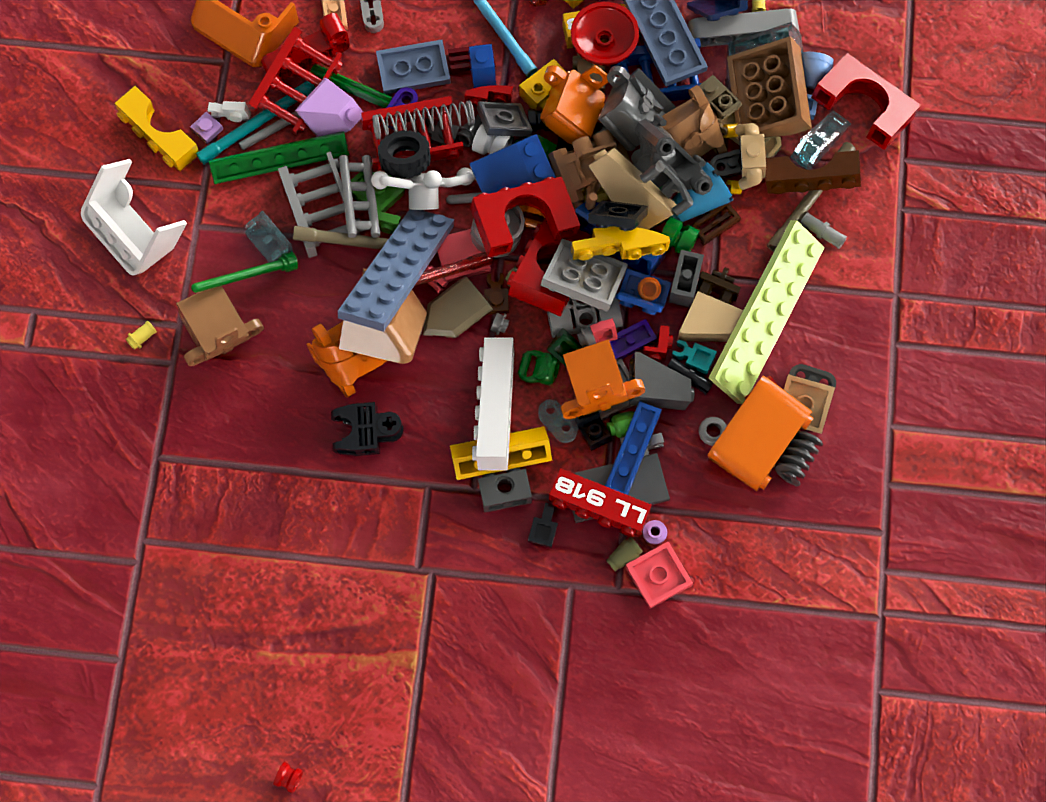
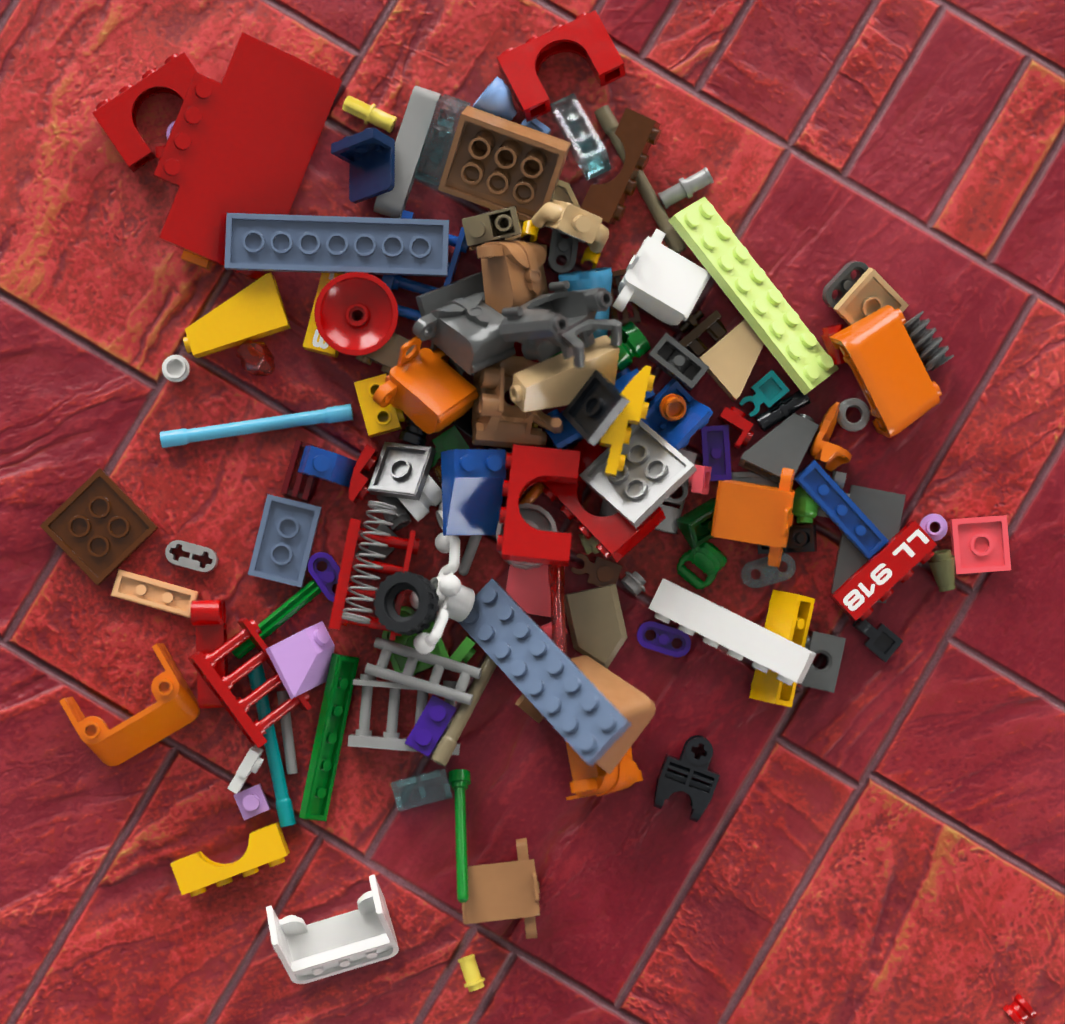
camera: 70 degrees left, 15 degrees up
light grey plate [577,327,596,348] -> none
none -> dark purple plate [405,695,457,758]
none -> white piece [612,228,711,325]
none -> dark purple plate [636,621,691,657]
none -> orange hair [810,402,852,472]

